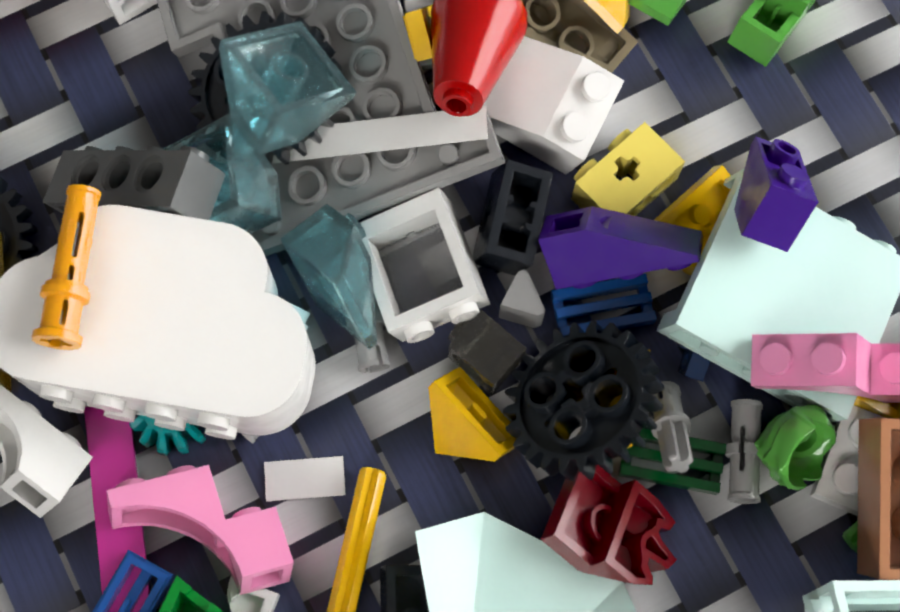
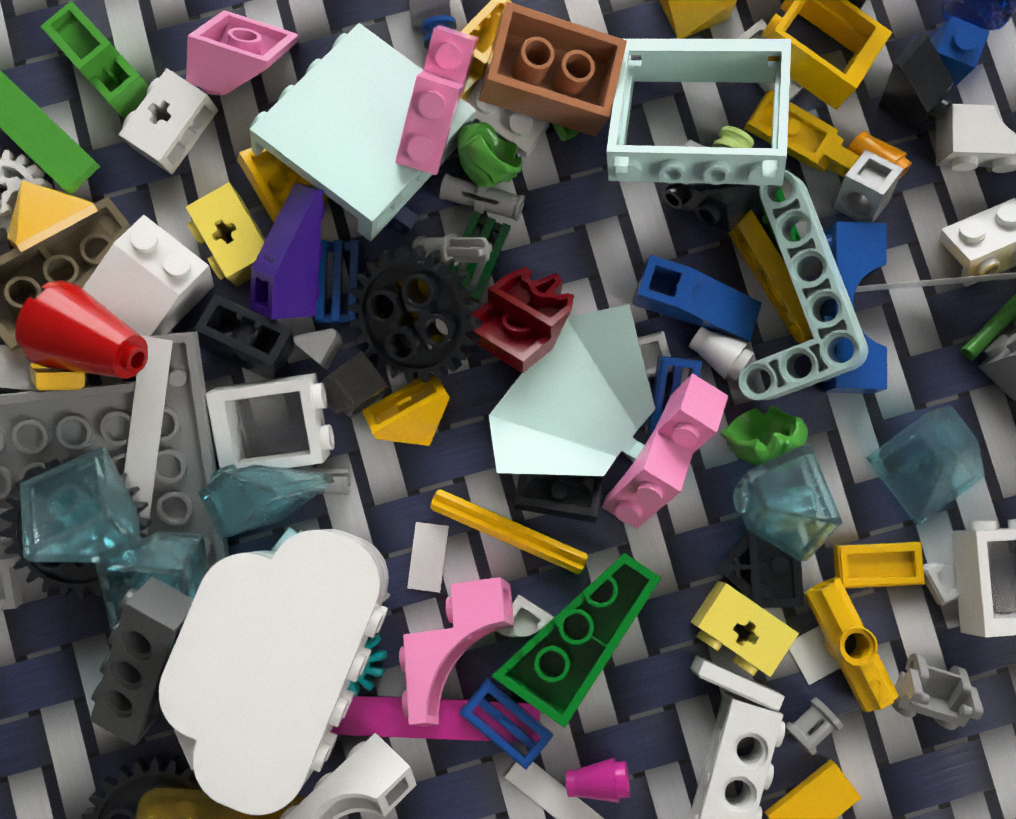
camera: 80 degrees left, 10 degrees up
light orange pin [31,184,101,350] -> none
dark purple slope [734,136,818,252] -> none
none -> white brick [118,68,218,175]
none -> bright pink slope [186,10,299,96]

